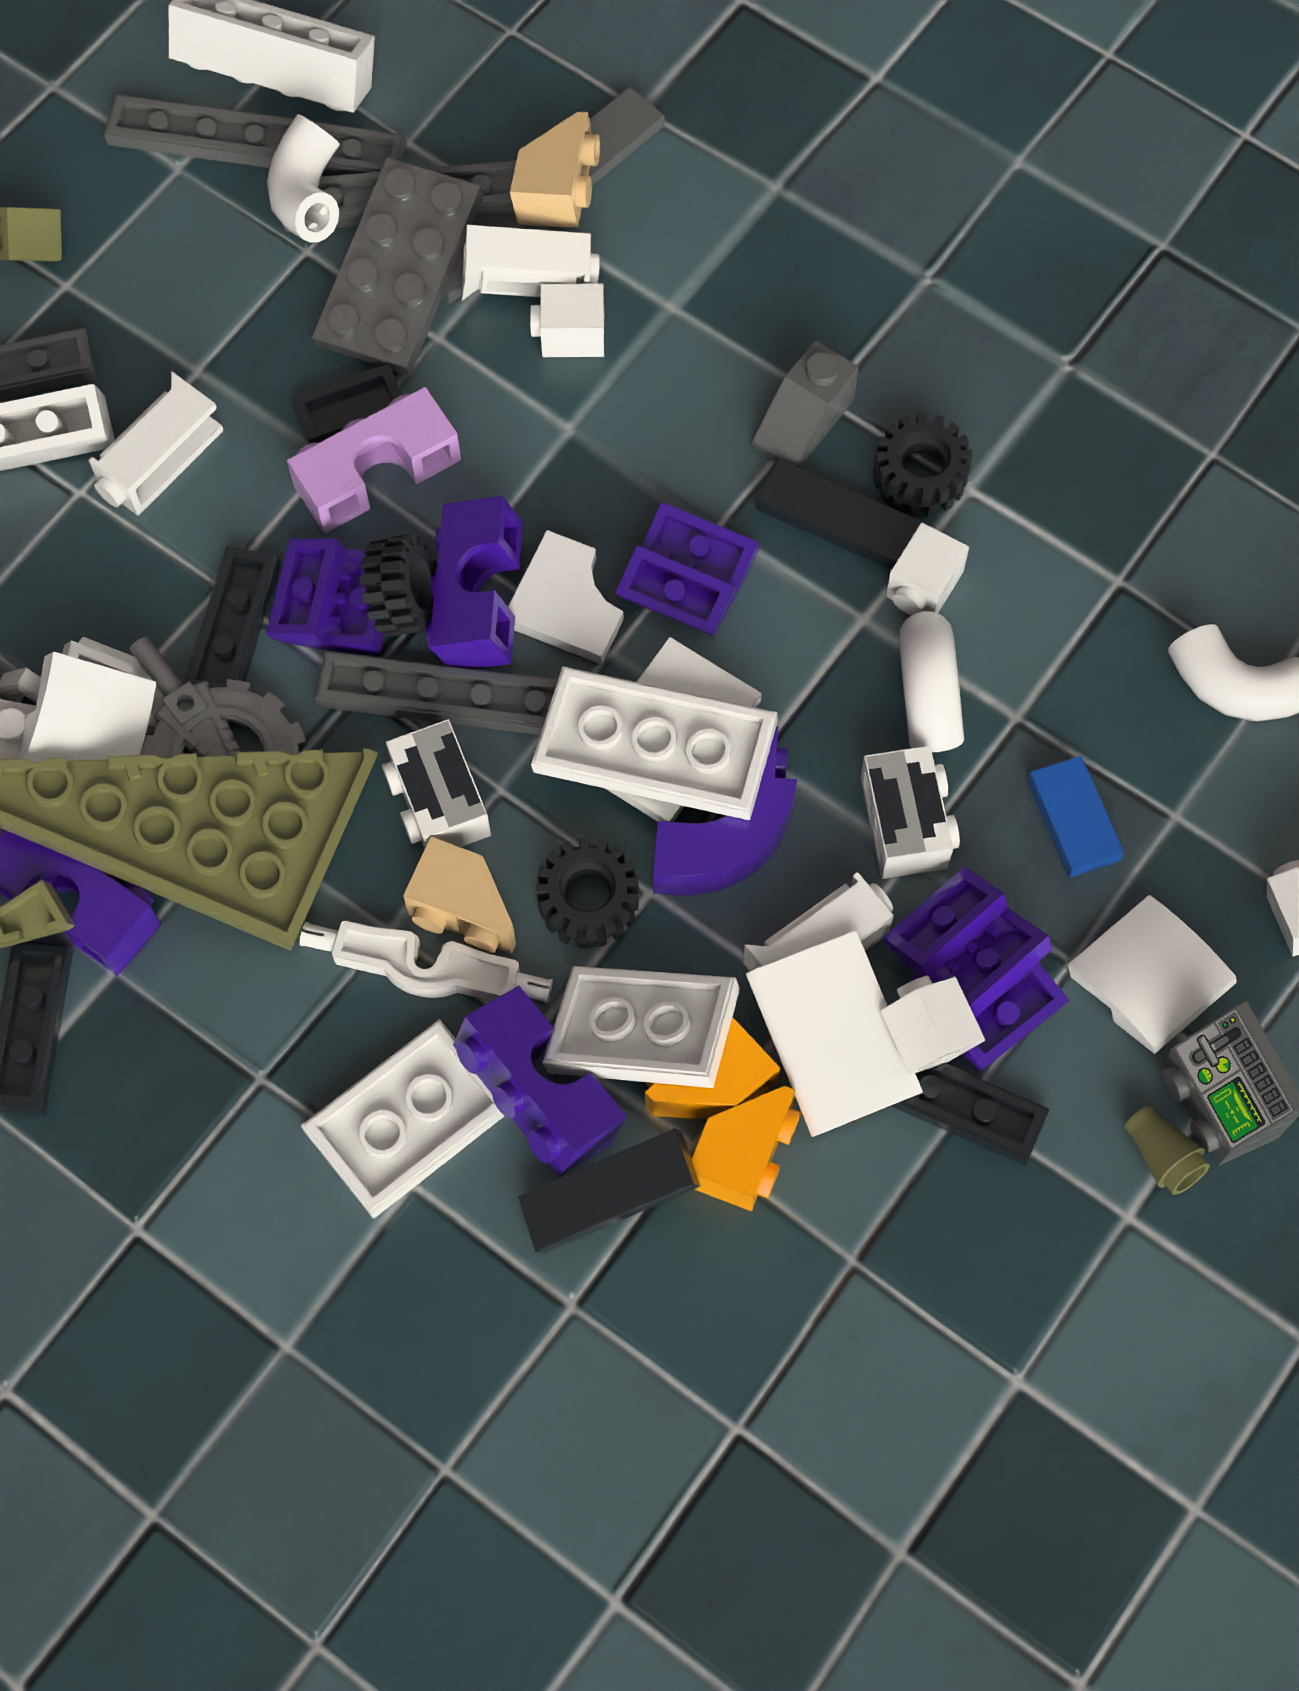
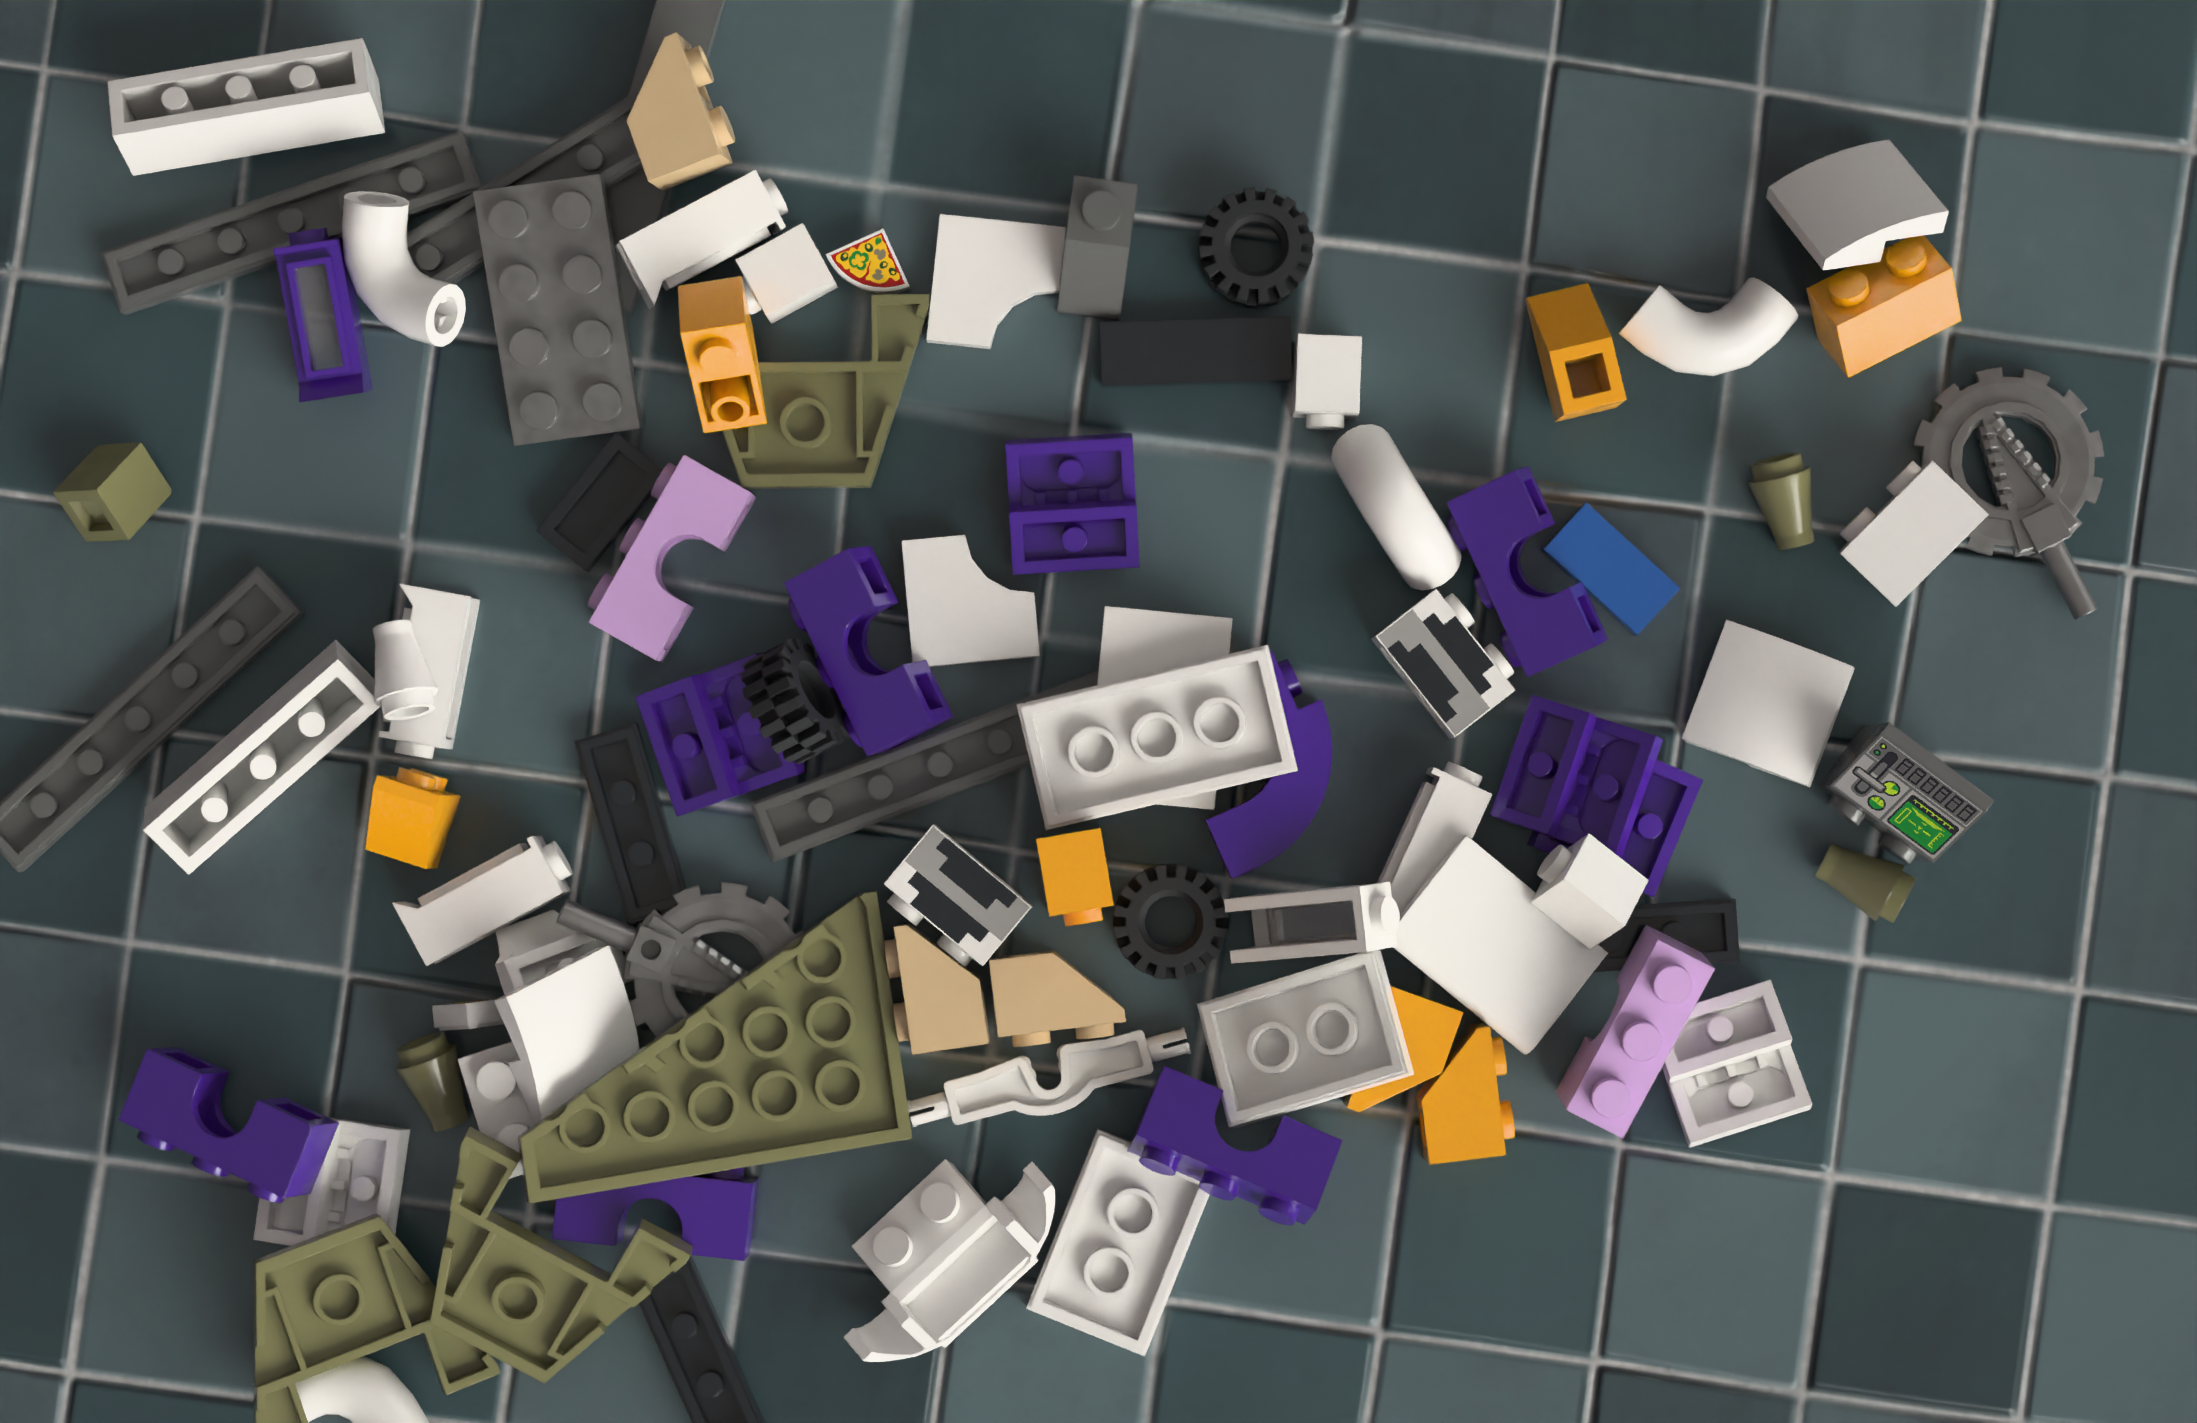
camera: 30 degrees left, 20 degrees up
black tile [518,1128,701,1253] -> none
none -> dark purple window [273,228,373,403]
none -> light orange slope [365,767,461,869]
none -> white cone [373,620,439,720]
none -> white window [392,836,573,966]
none -> light orange slope [678,276,767,433]
none -> olive wing [723,294,930,489]
none -> tile [825,229,910,294]
none -> white plate [844,1159,1055,1362]
none -> tan slope [884,923,990,1055]
none -> white tile [926,214,1066,349]
none -> light orange brick [1036,828,1114,927]
none -> white window [1224,882,1400,964]
none -> dark purple arch [1447,466,1609,677]
none -> light orange slope [1525,283,1627,422]
none -> lavender arch [1556,925,1715,1138]
none -> white slope [1662,980,1812,1148]
none -> olive cone [1748,452,1815,550]

